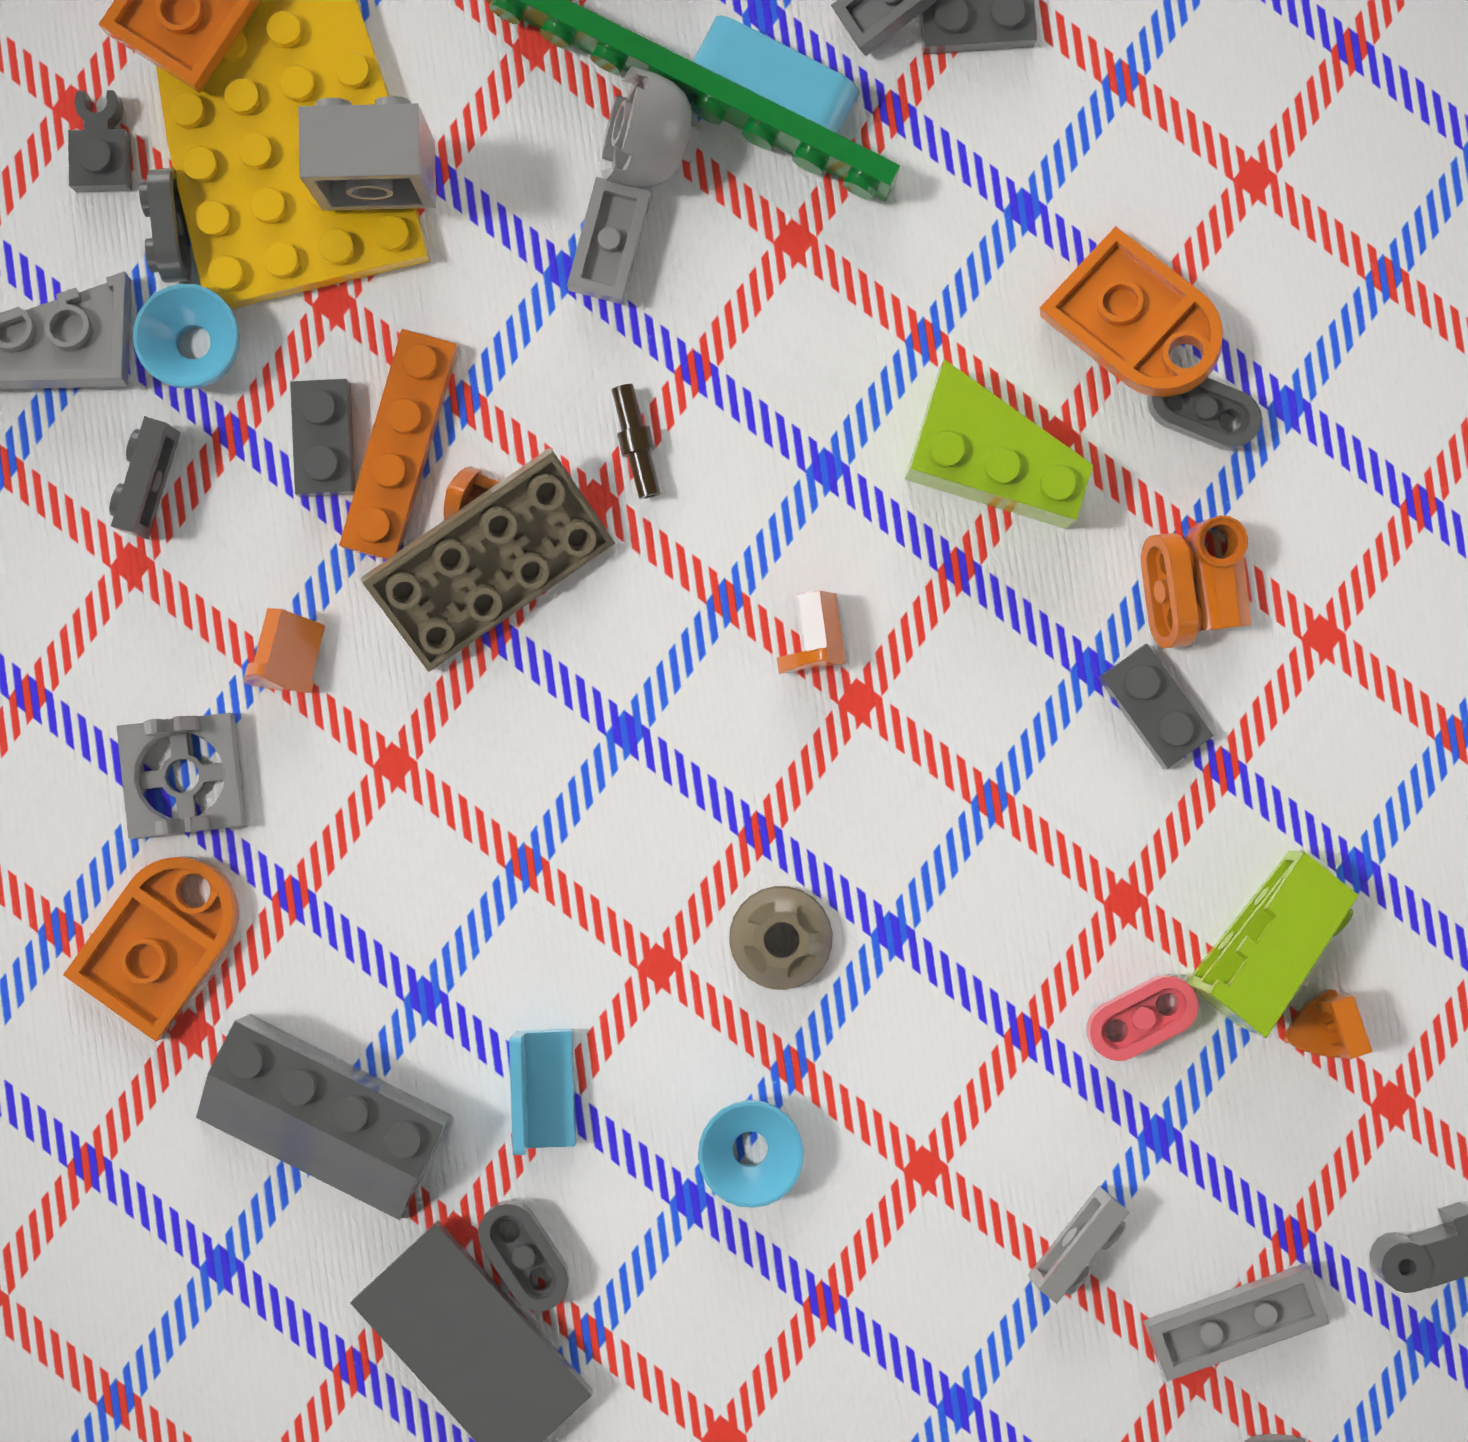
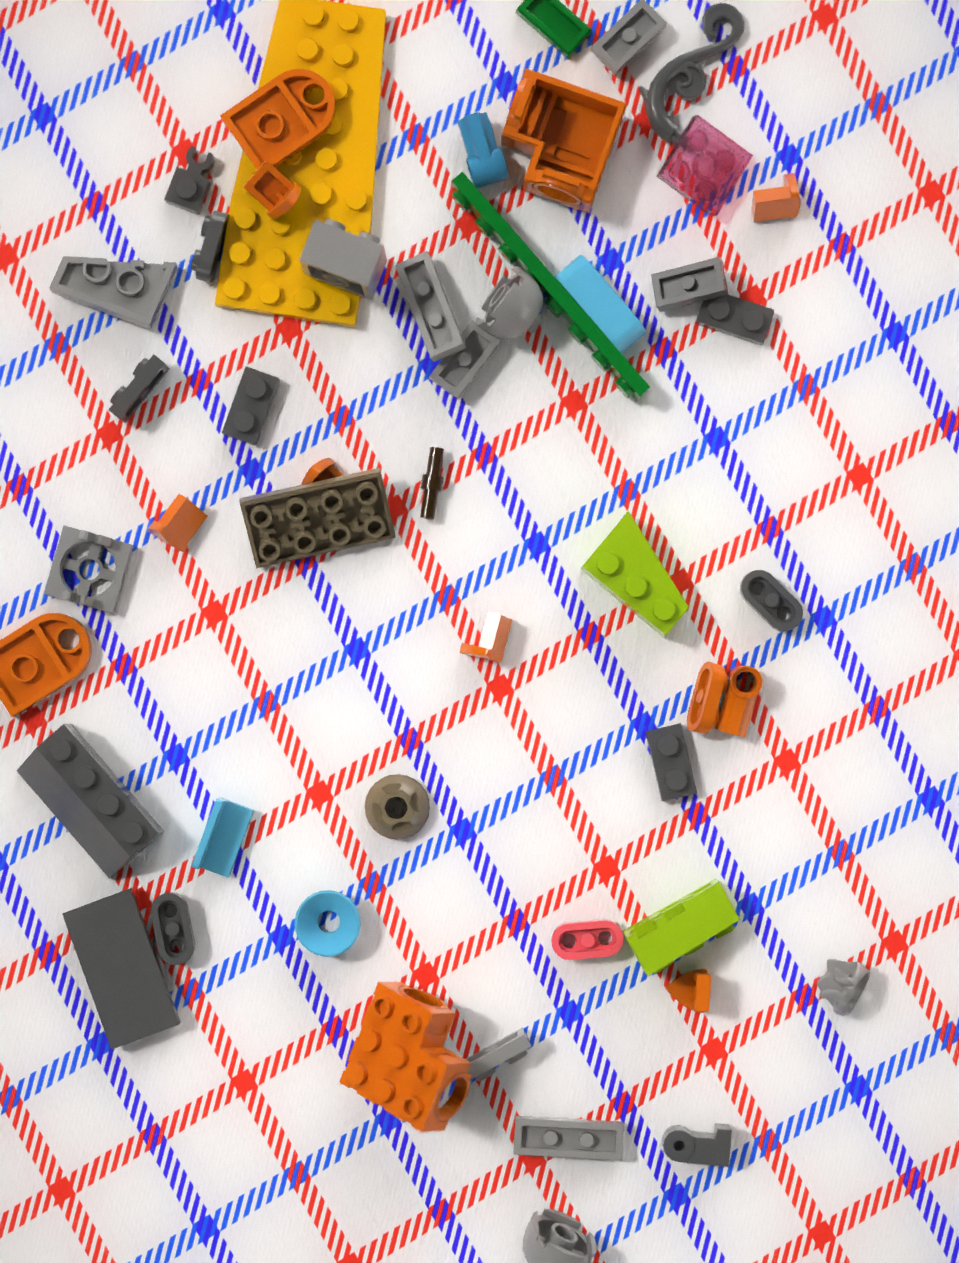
camera: 30 degrees right, 0 degrees up
medium azure piece [133,284,240,389] -> none
orange plate [339,329,459,560] -> none
orange tile [1039,226,1223,397] -> none
none -> orange tile [242,160,301,219]
none -> orange piece [339,982,472,1133]
none -> light grey plate [395,251,466,362]

